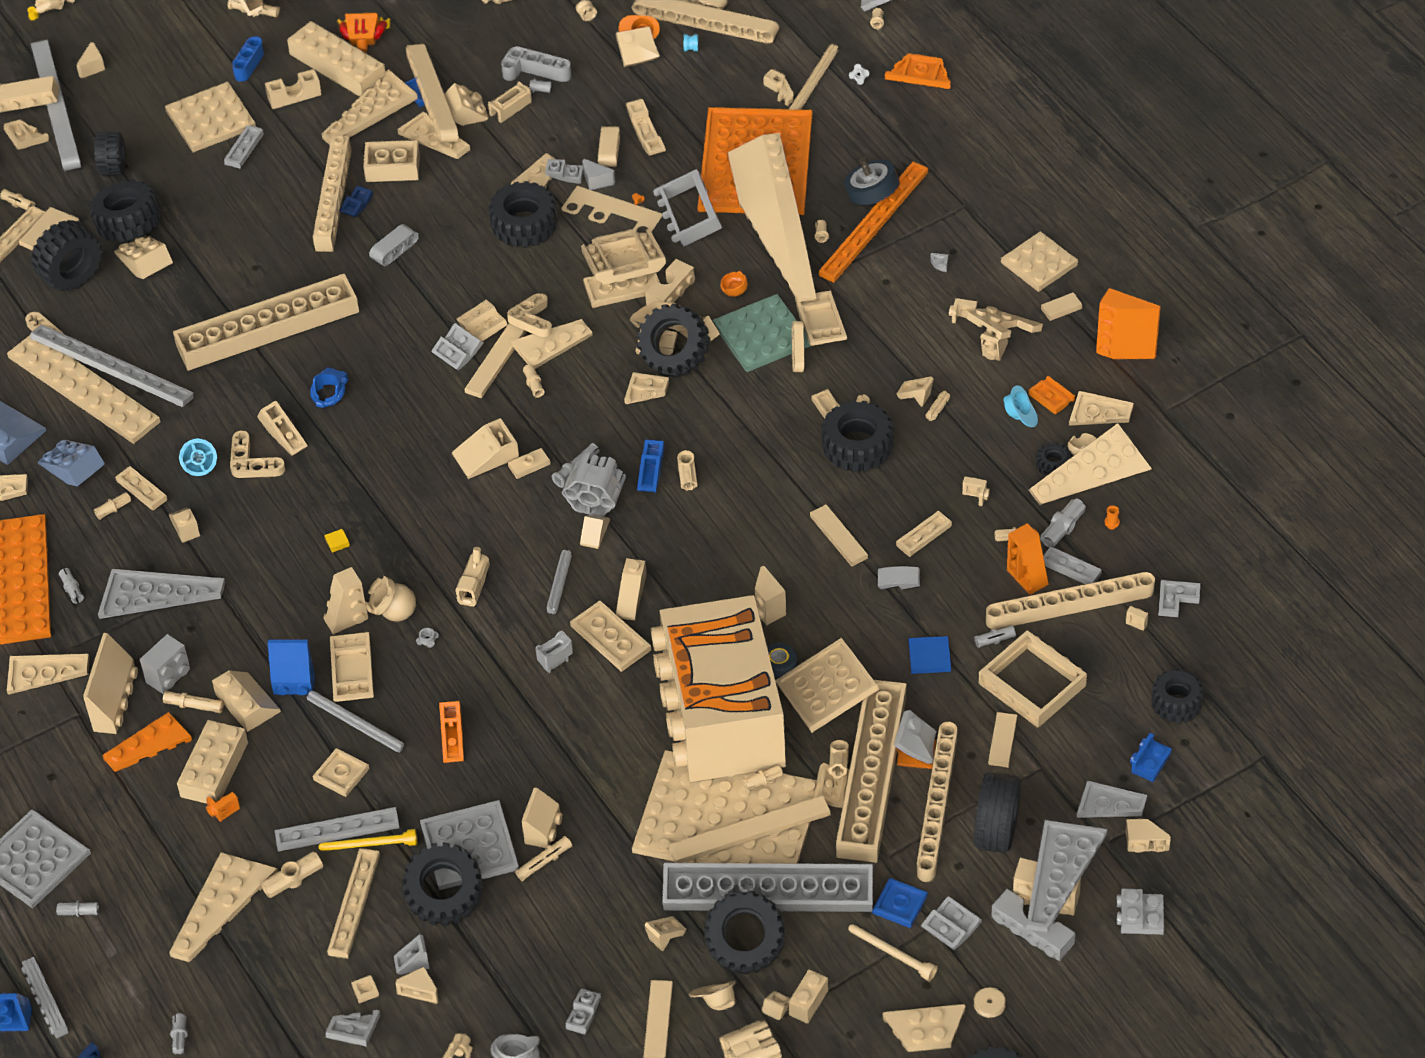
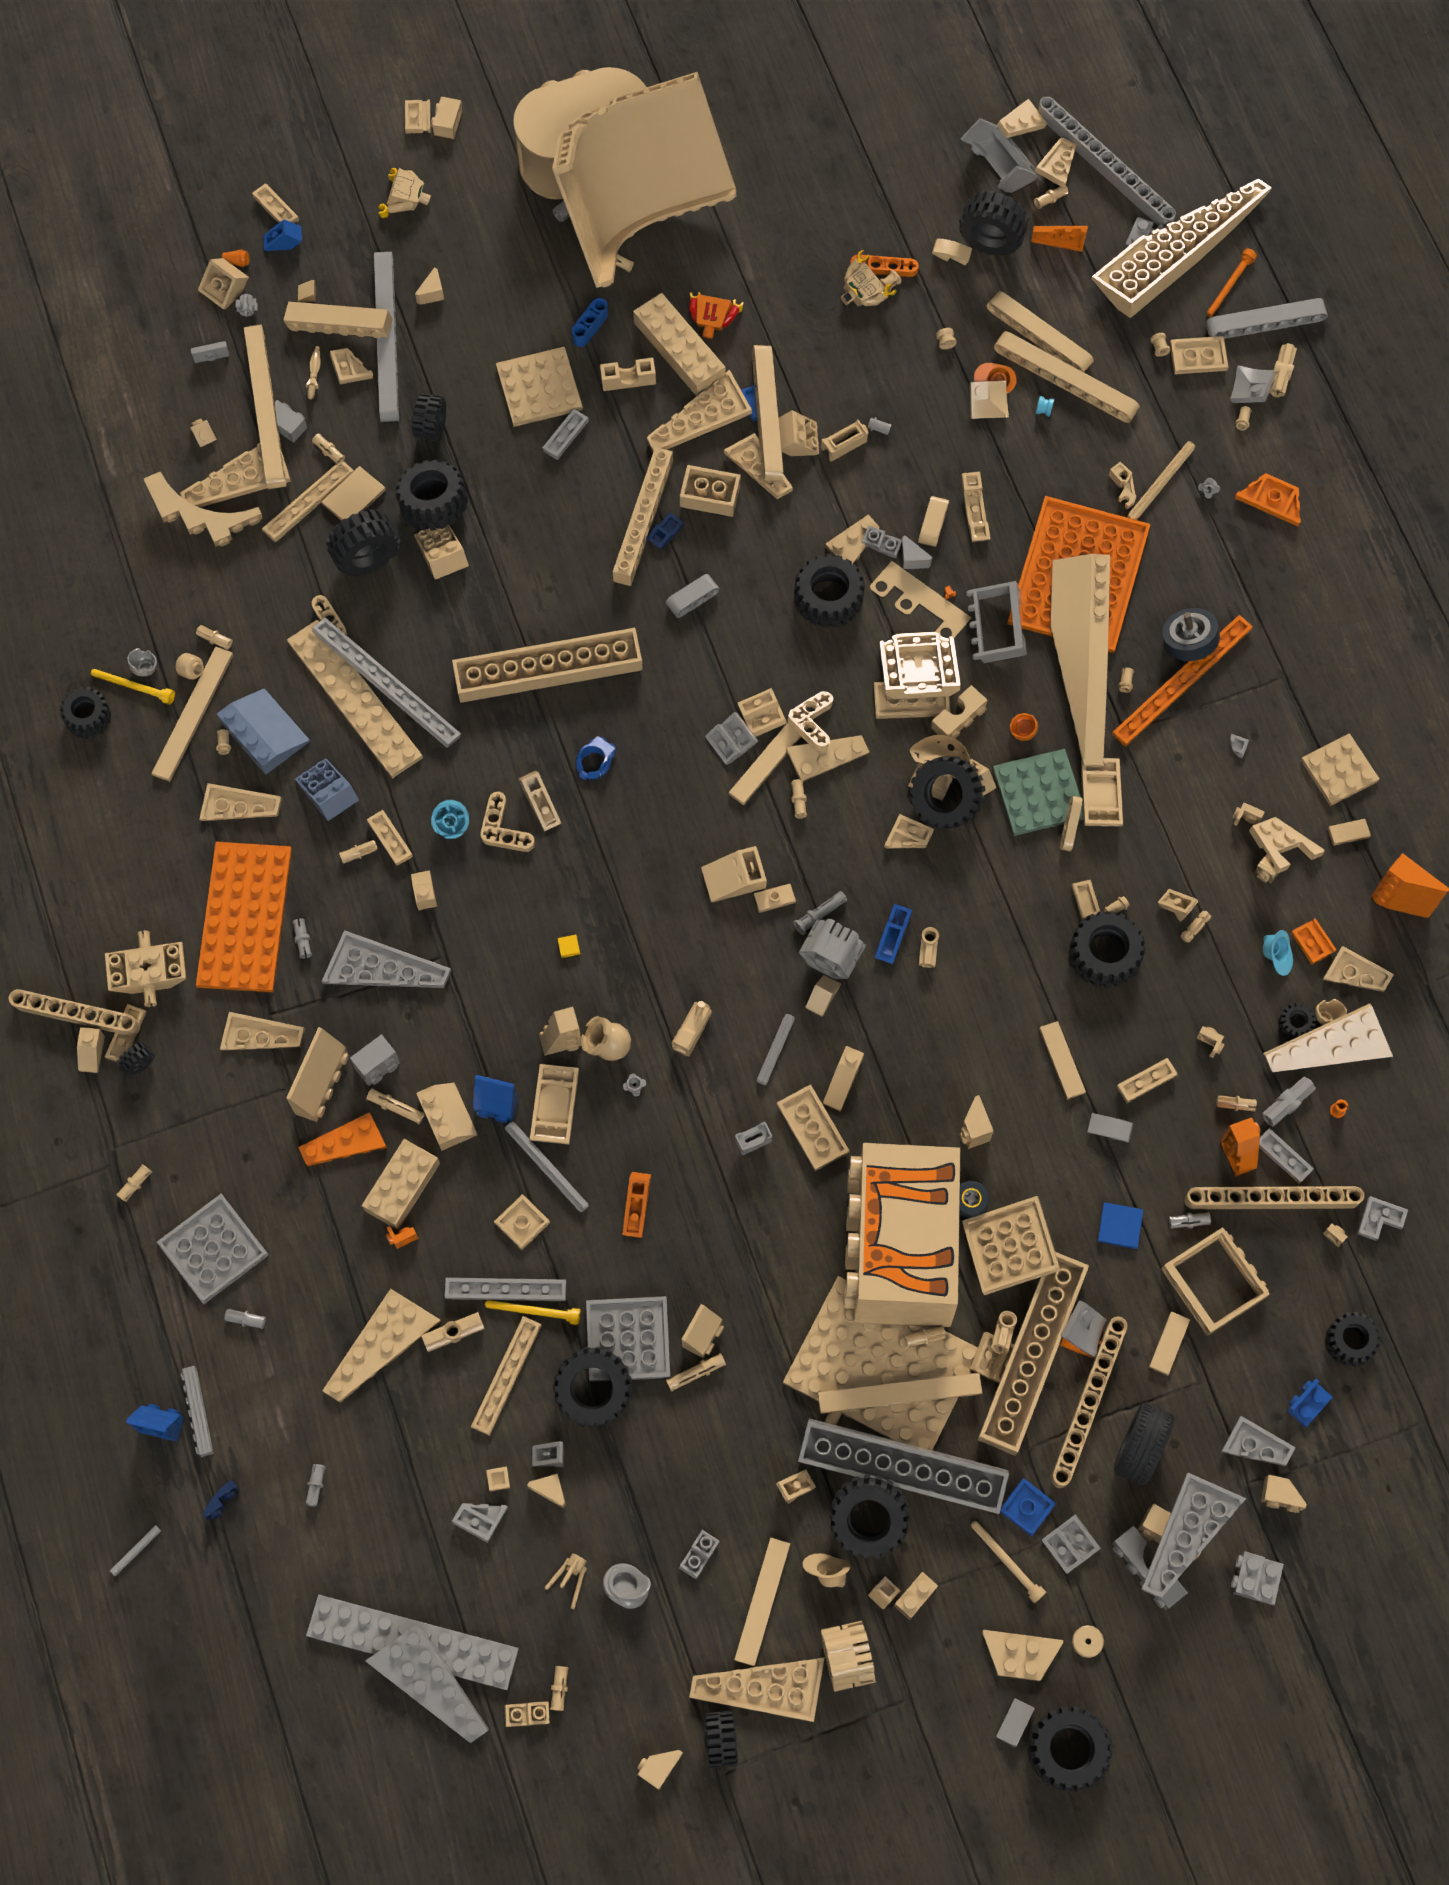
camera: 10 degrees right, 20 degrees up
light grey beam [501,47,572,82] -> none

